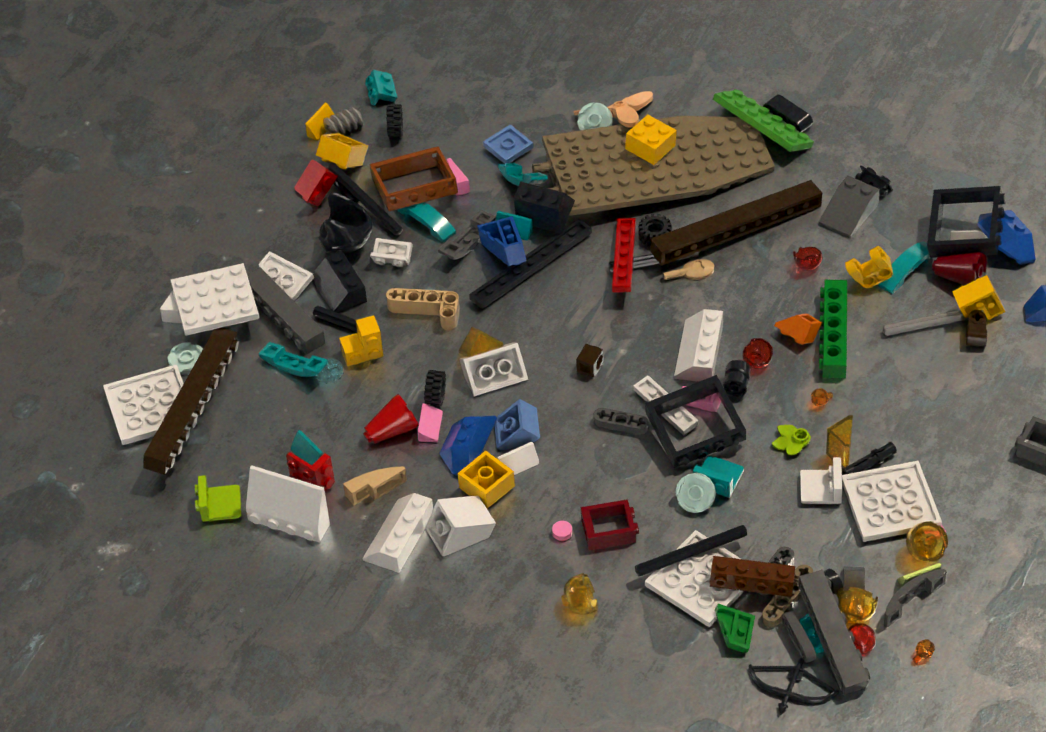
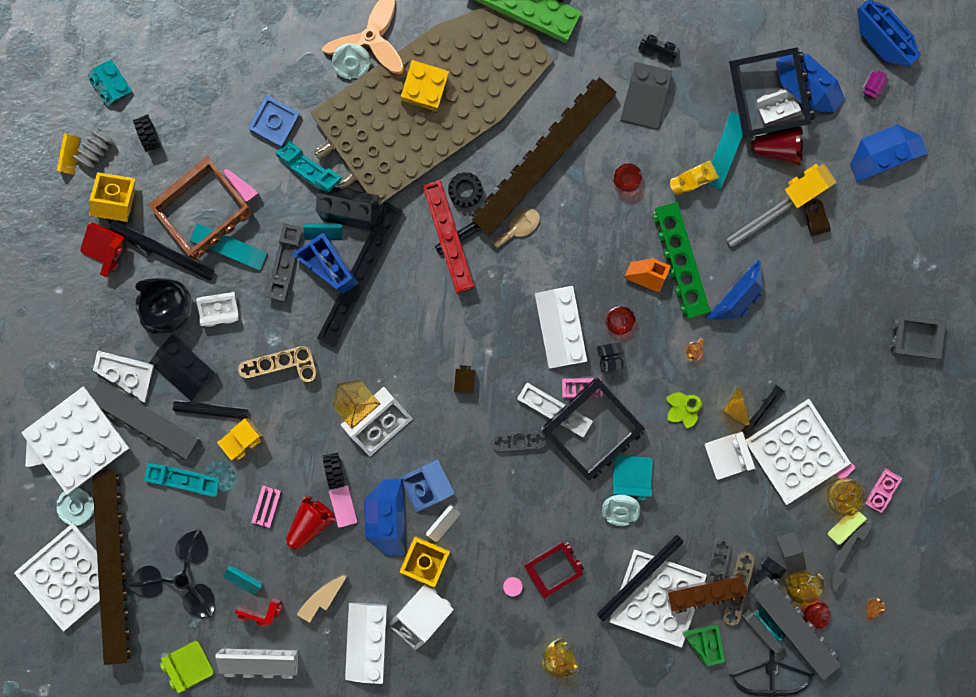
camera: 25 degrees left, 40 degrees up
none -> black plant [128,530,215,618]
none -> bright pink tile [251,486,281,528]
none -> blue wedge [706,260,763,320]
none -> bright pink slope [865,468,902,513]

